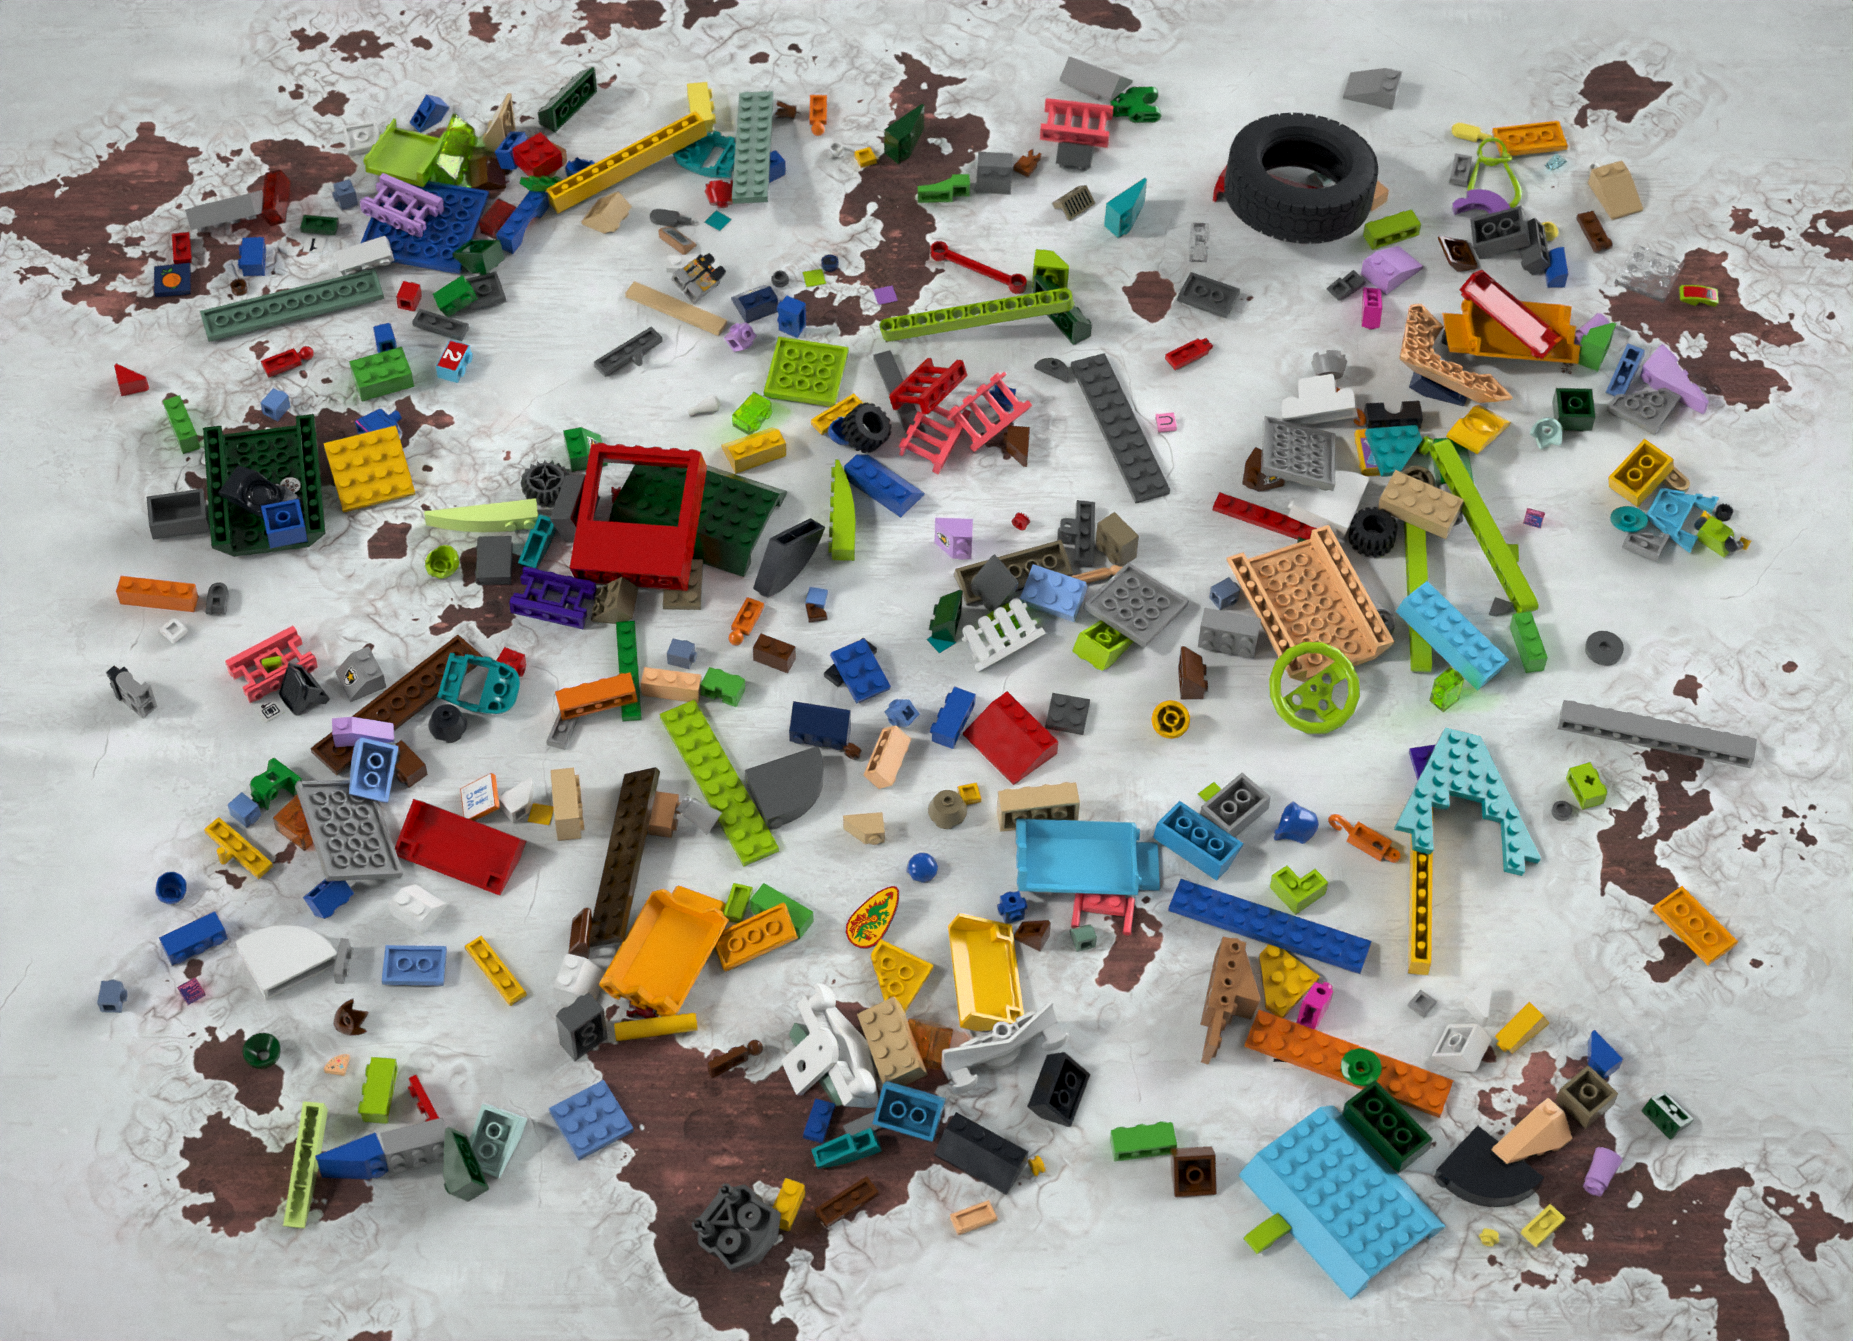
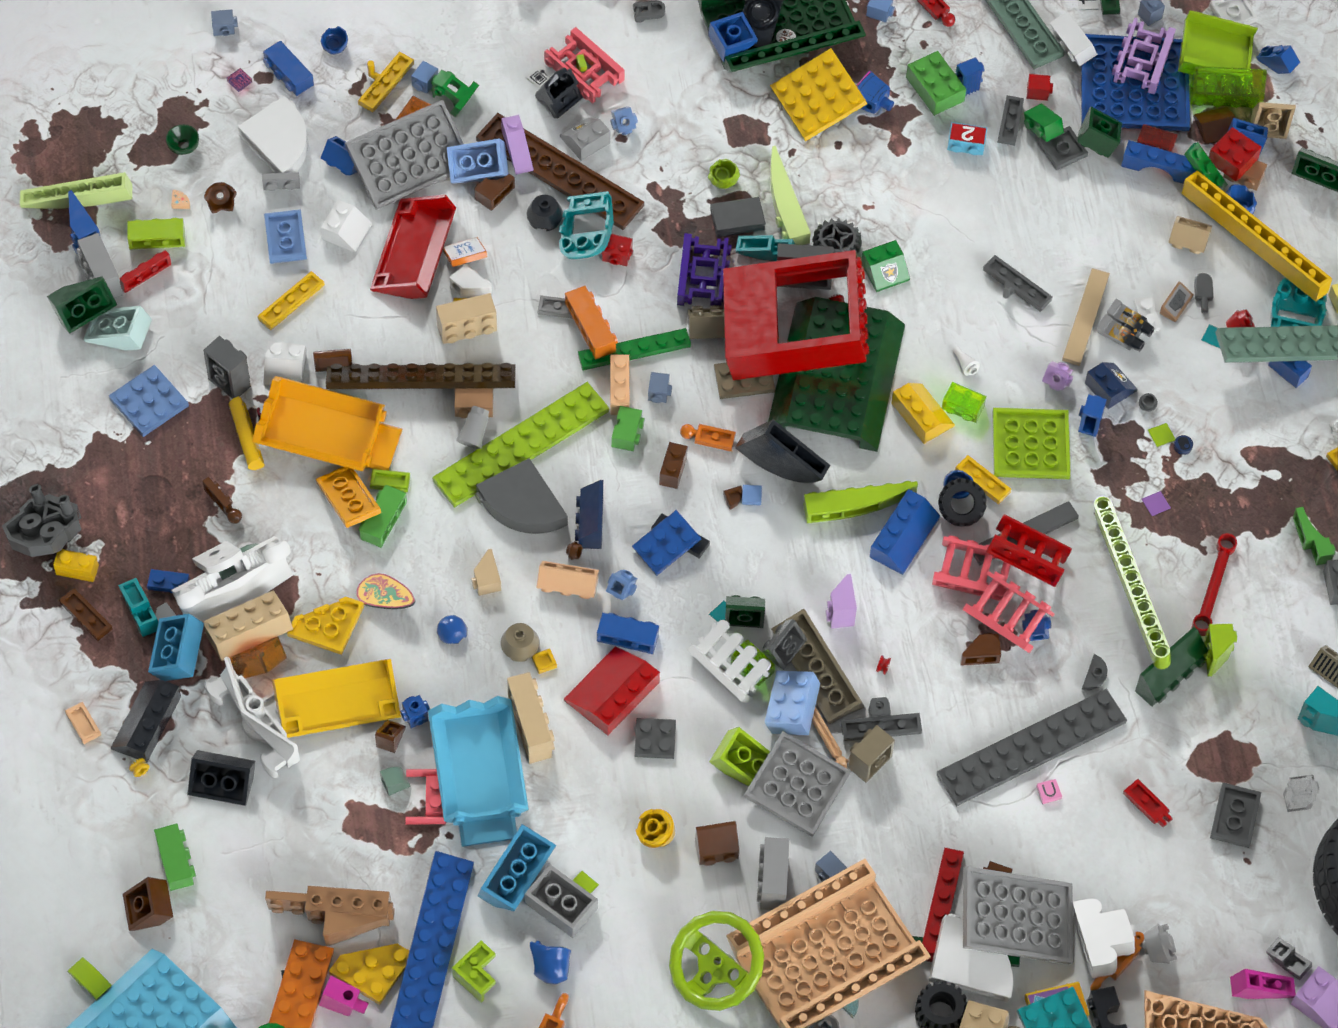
camera: 80 degrees right, 5 degrees up
none -> medium blue brick [610,106,638,135]

